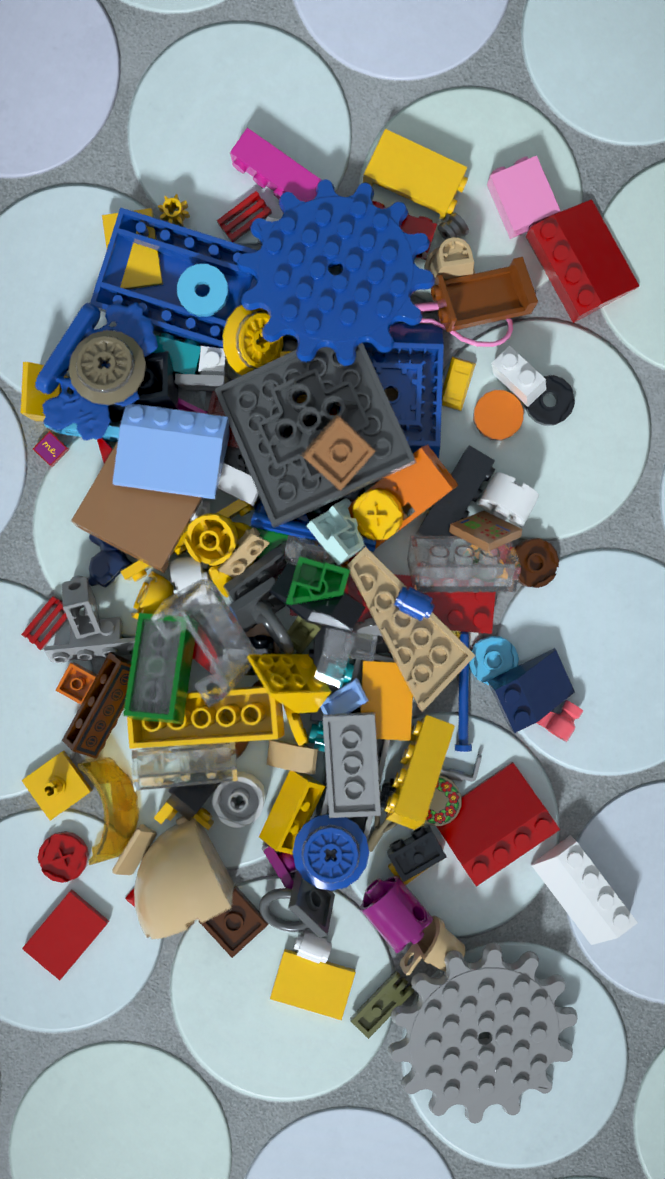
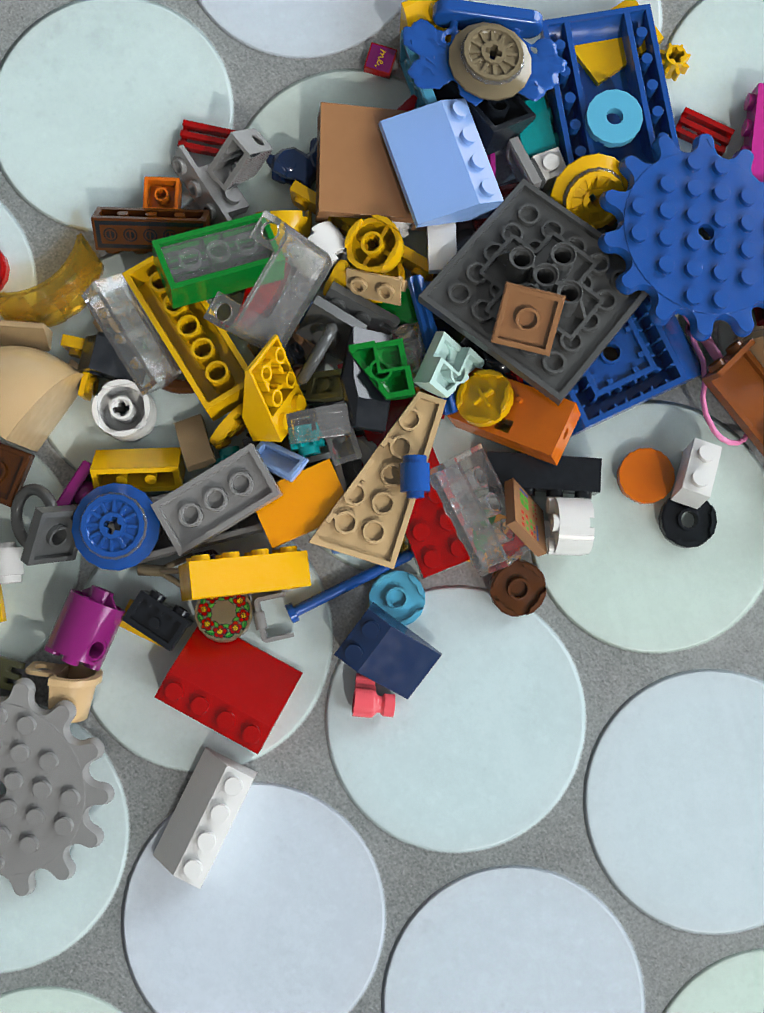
camera: 50 degrees right, 5 degrees down
yellow tile [21,751,93,821] -> none
yellow tile [442,356,476,411] -> none

